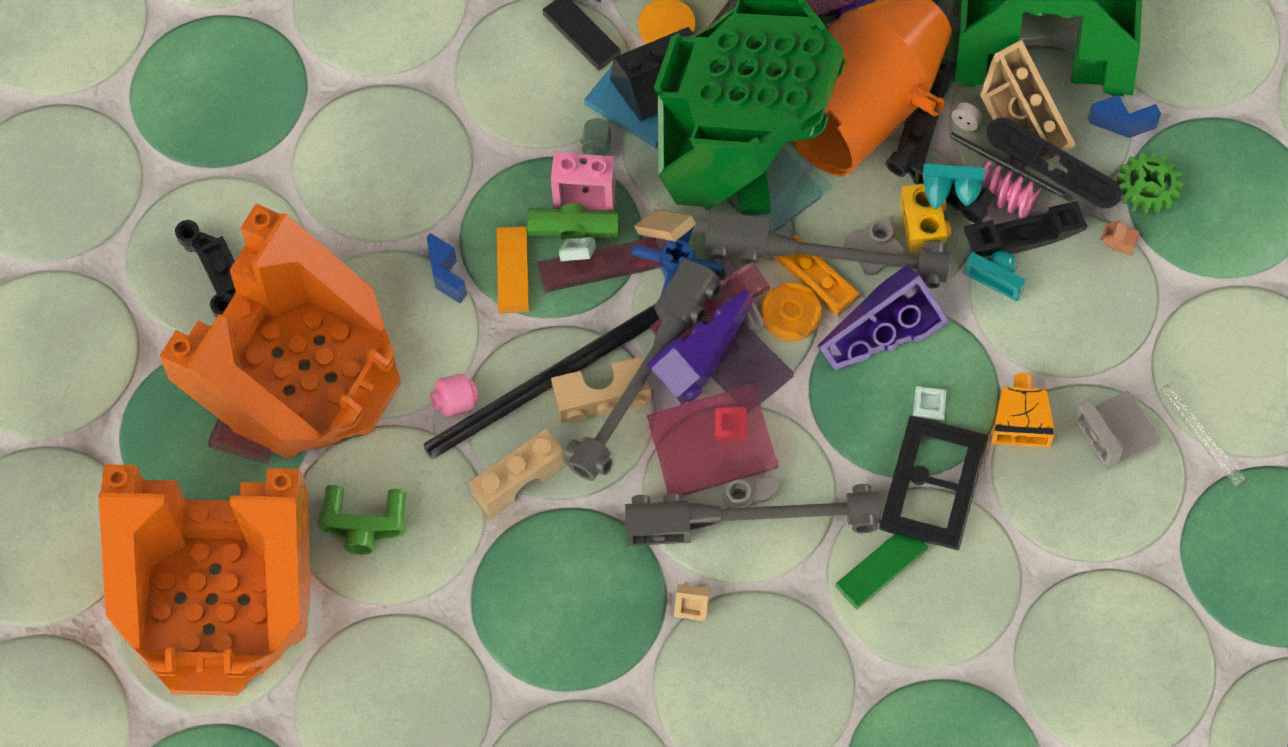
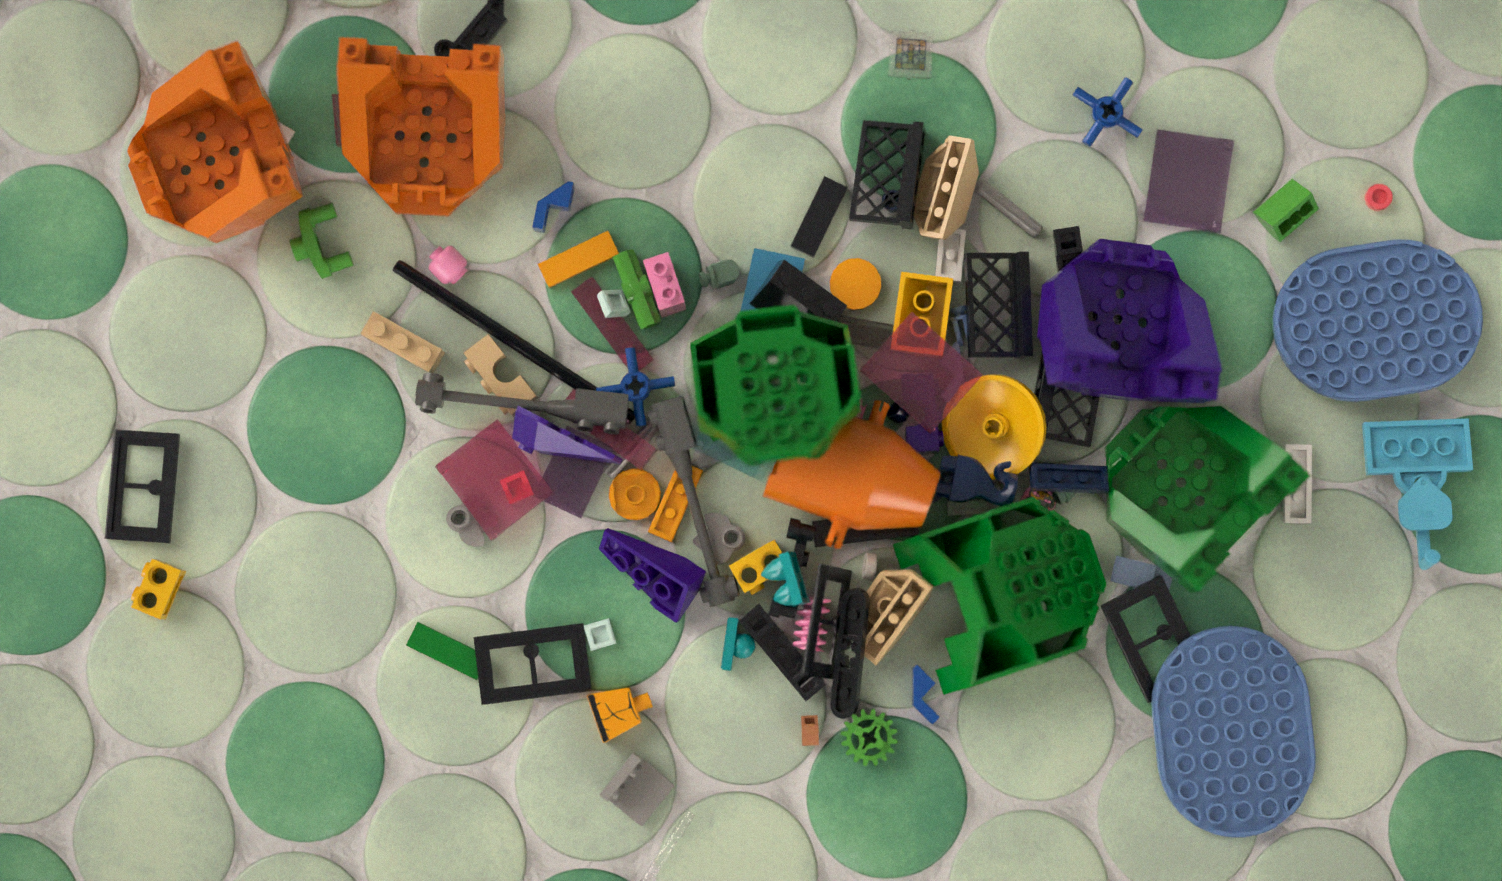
camera: 65 degrees right, 20 degrees up
dark grey bar [625,484,881,546] -> none
tan tile [634,209,696,242] -> none
tan tile [674,582,710,621] -> none

